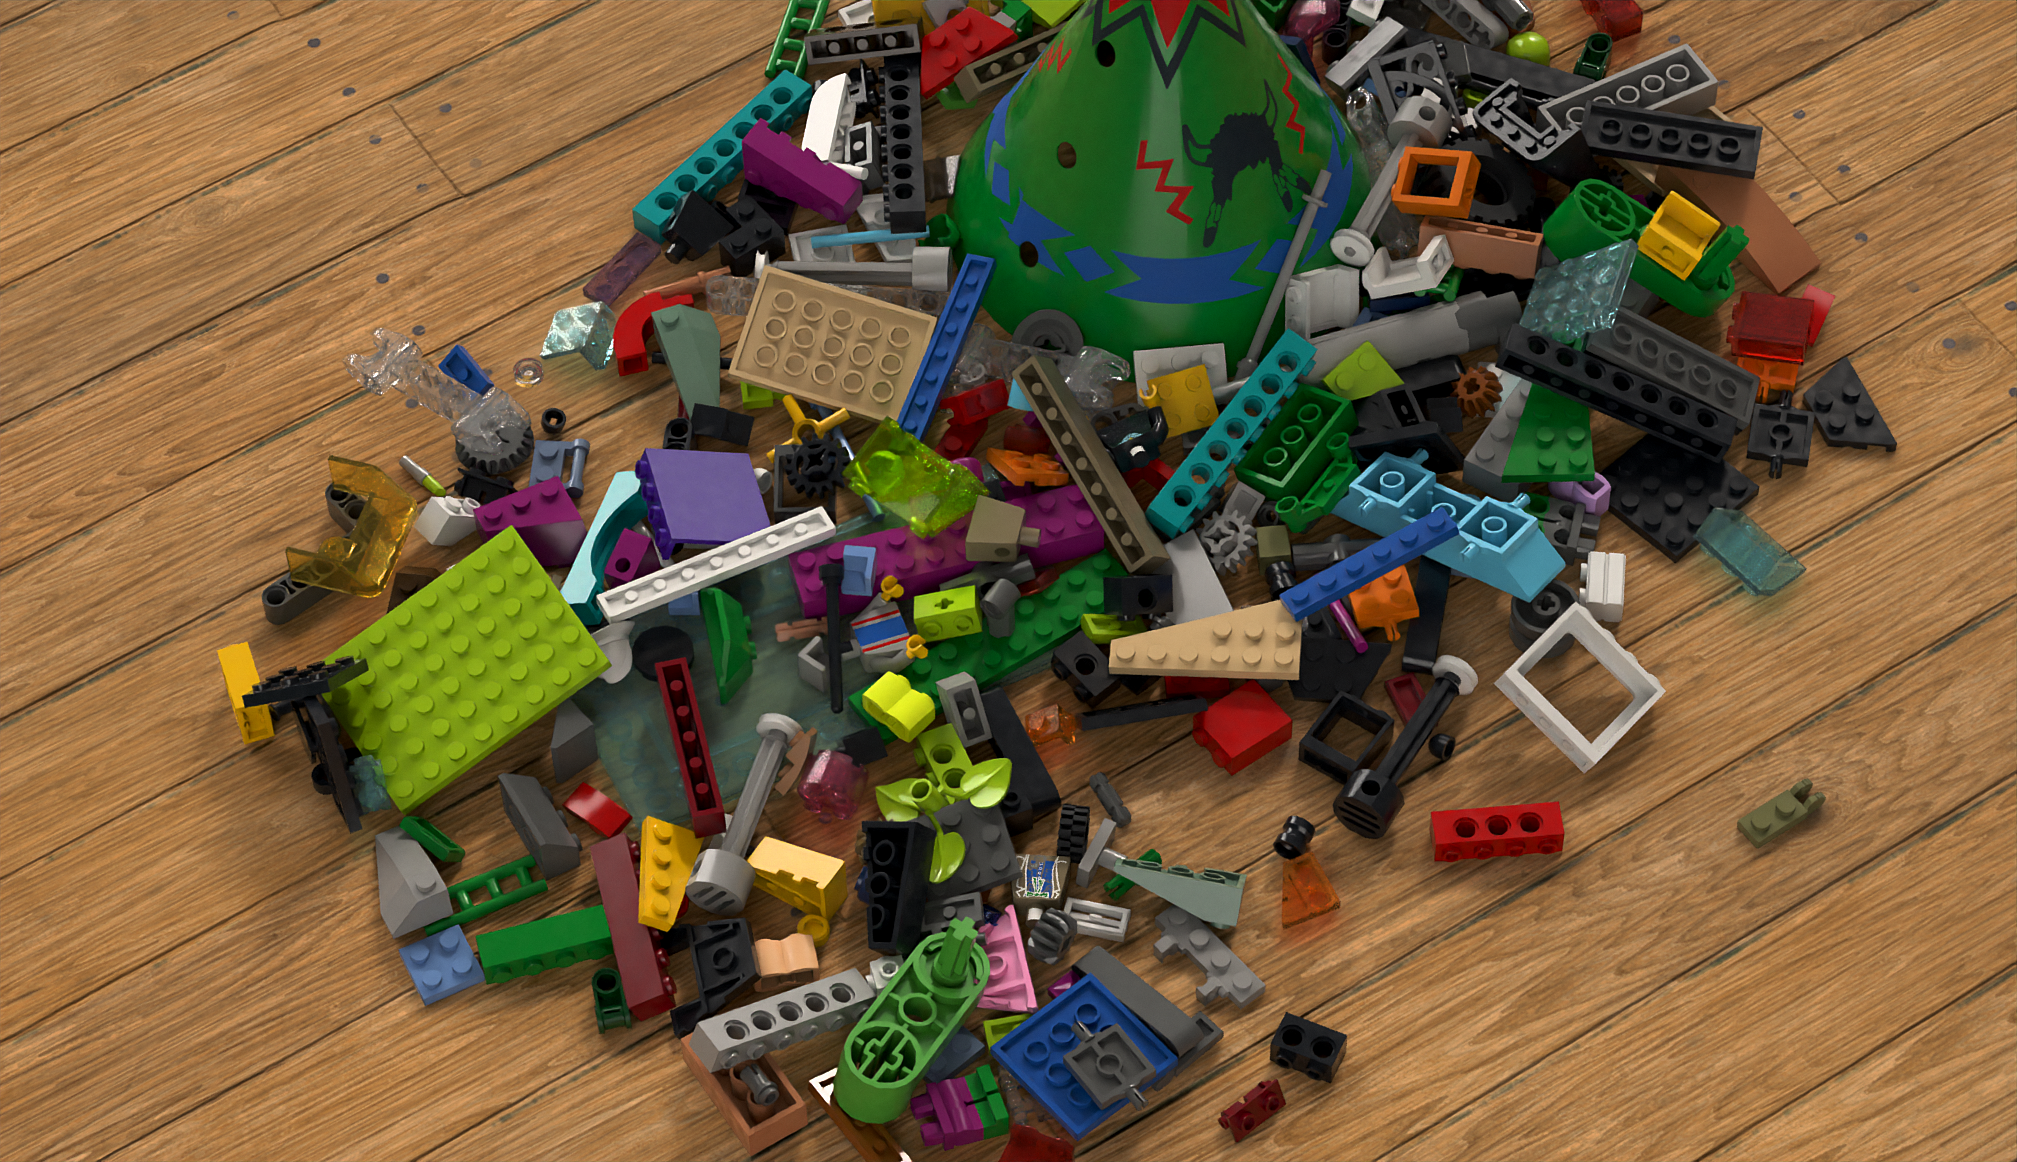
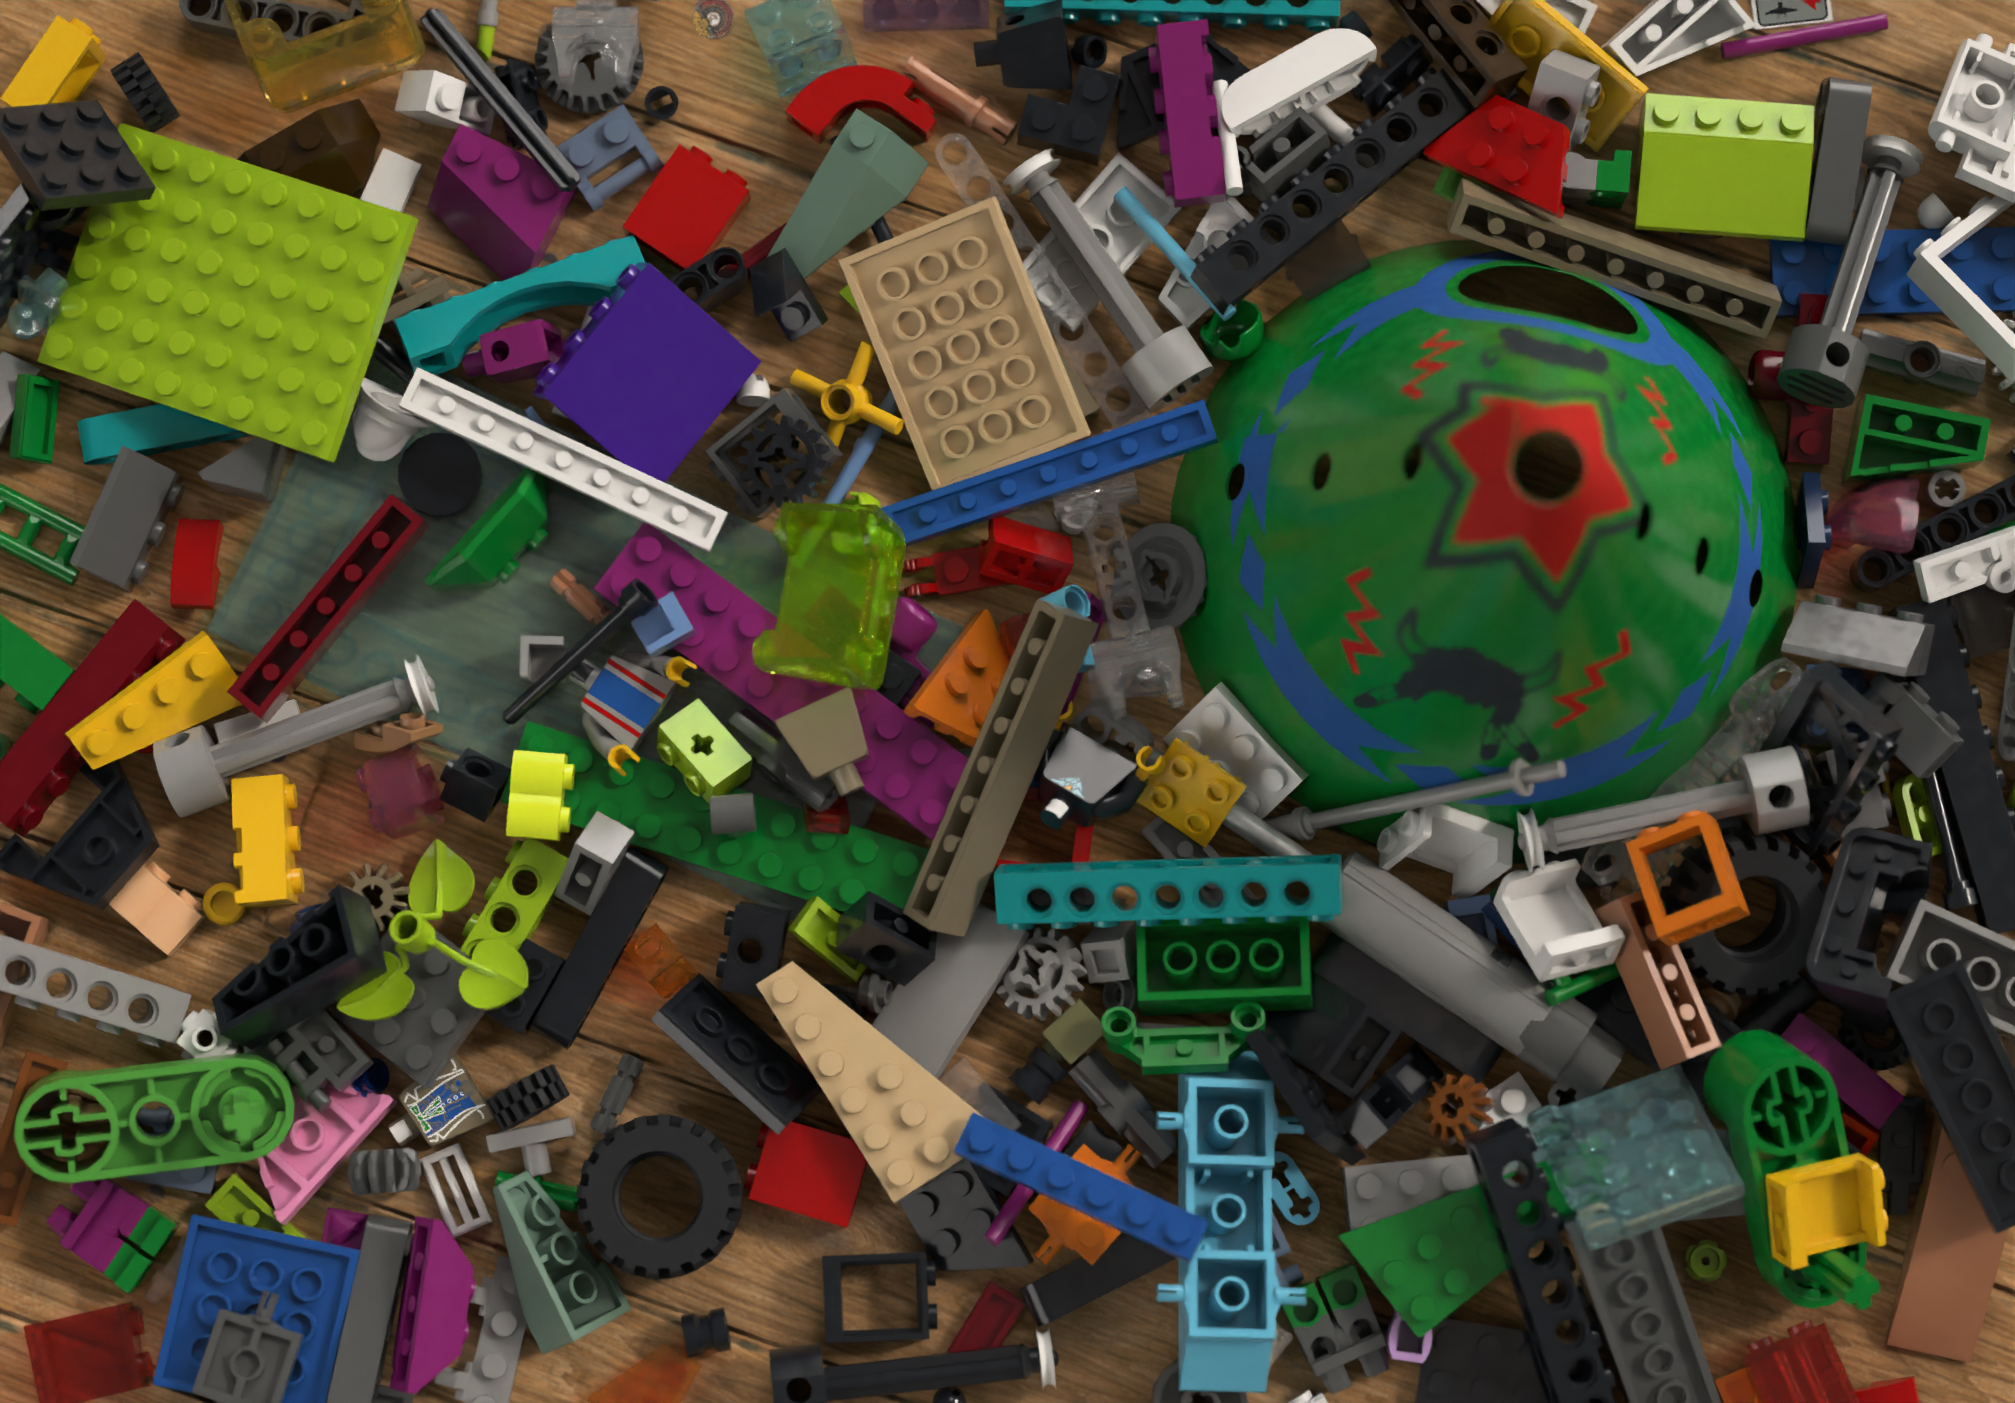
camera: 50 degrees right, 30 degrees up
lime wing [1321,340,1405,400] -> none
none -> teal beam [77,404,253,465]
none -> black tyre [110,52,181,133]
none -> magenta wedge [390,1216,475,1394]
none -> black axle [420,8,581,192]
none -> black tyre [576,1114,743,1279]
none -> red brick [622,144,751,272]

